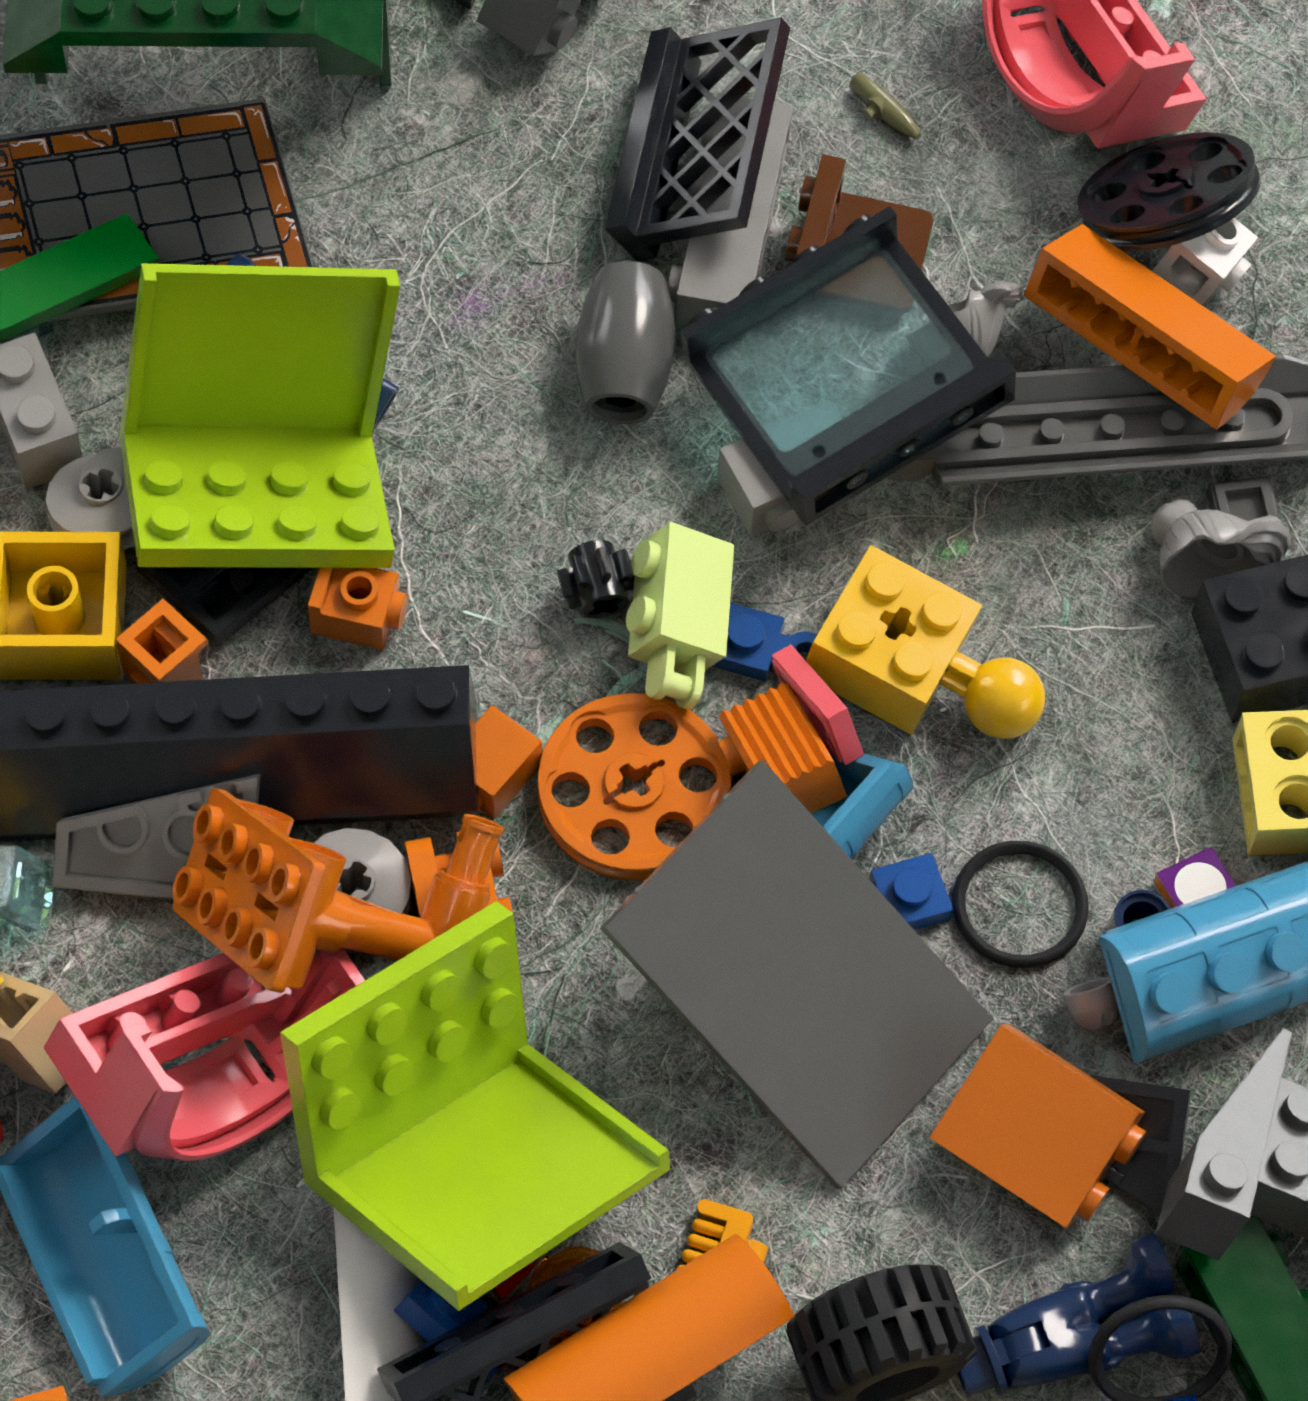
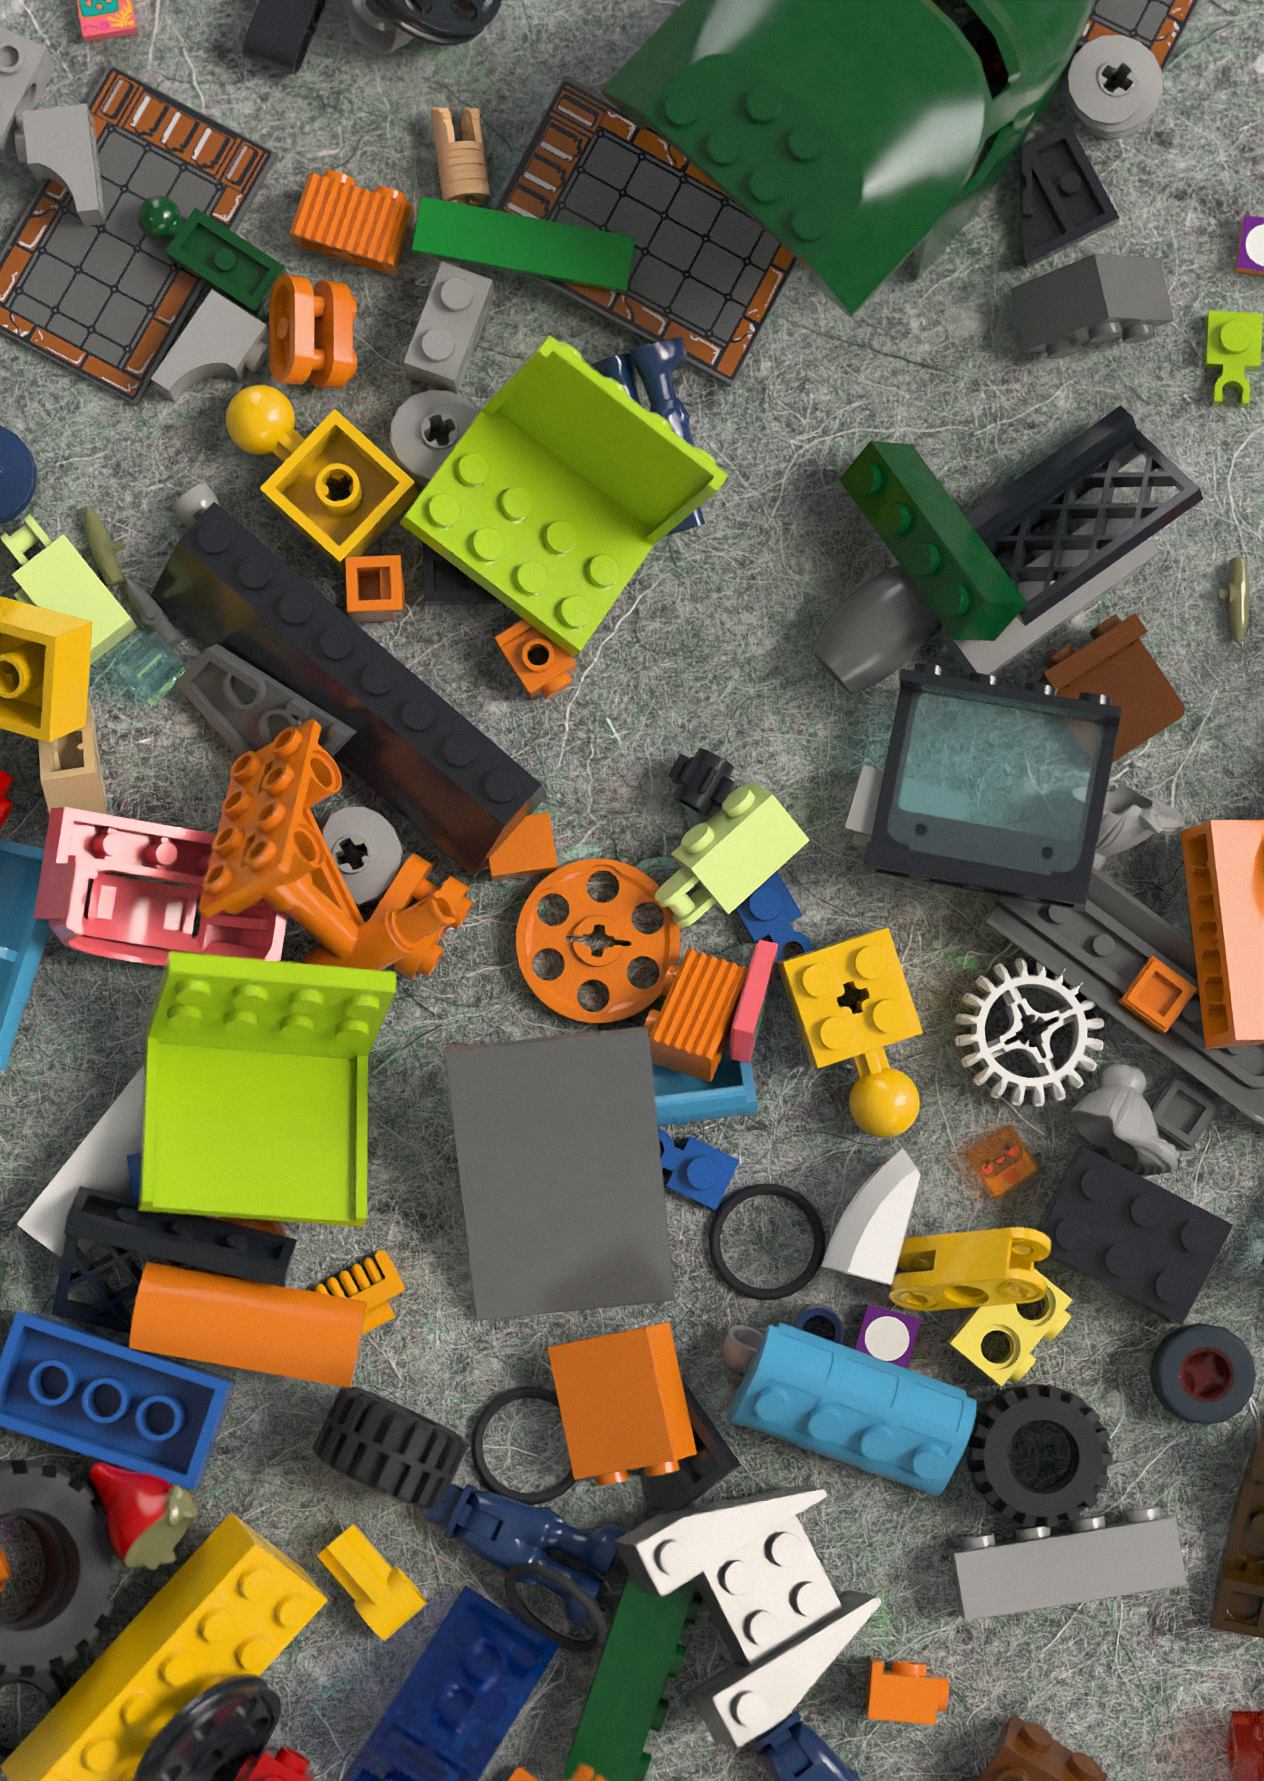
camera: 45 degrees right, 20 degrees up
none -> black tyre [471,1386,577,1505]
none -> white slope [821,1148,921,1285]
none -> dark green brick [839,441,1027,641]
none -> yellow piece [889,1227,1051,1311]
none -> white gear [954,958,1104,1107]
none -> clear orange tile [964,1124,1042,1200]
none -> orange tile [1118,956,1198,1034]

